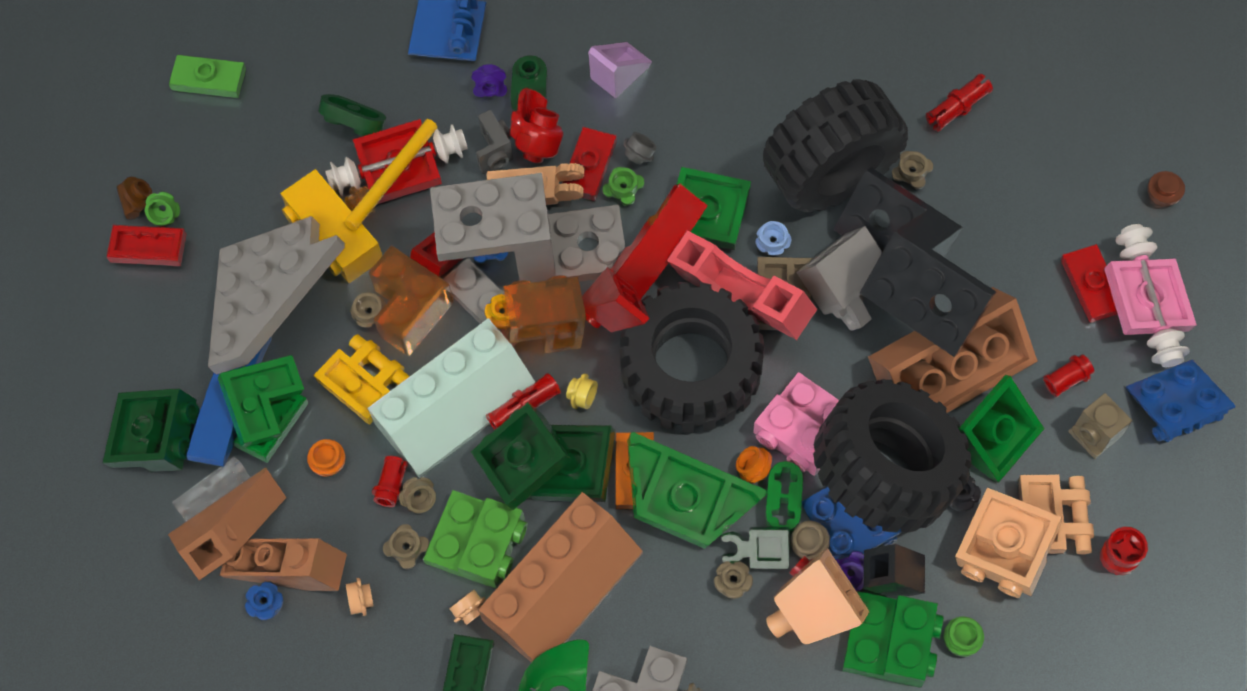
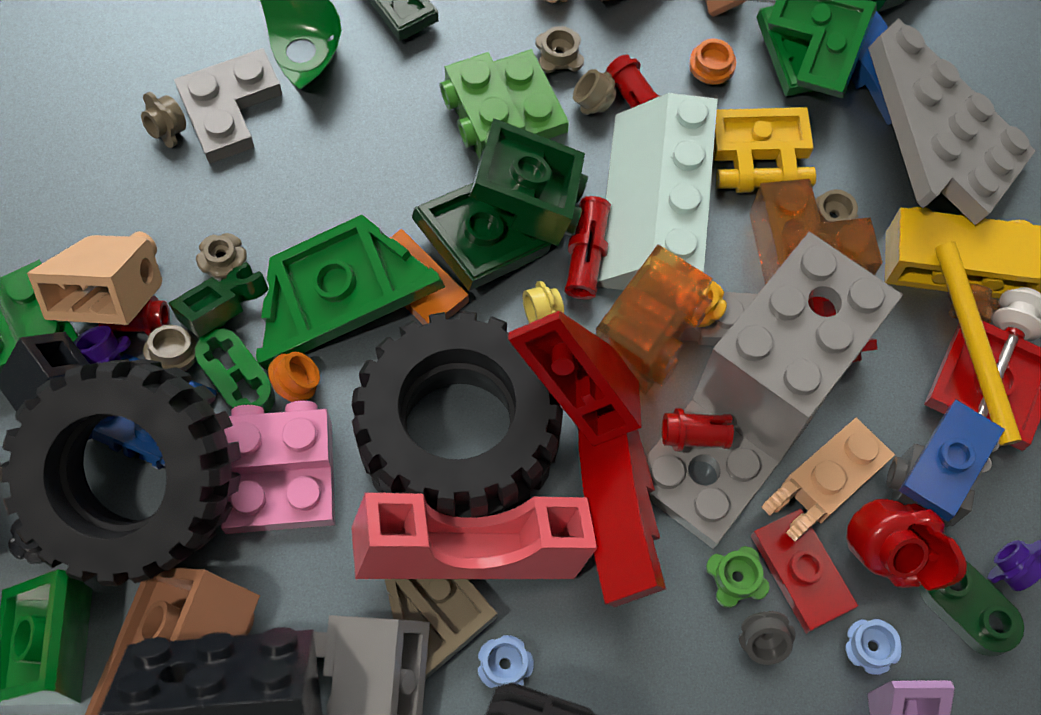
camera: 130 degrees right, 0 degrees up
light nougat plate [449,590,486,625] -> none
nougat slope [478,492,643,662] -> none
green plate [676,167,751,250] -> none
none -> red pin [662,408,734,451]
none -> light blue plate [845,618,902,675]
none -> blue plate [899,399,1005,522]

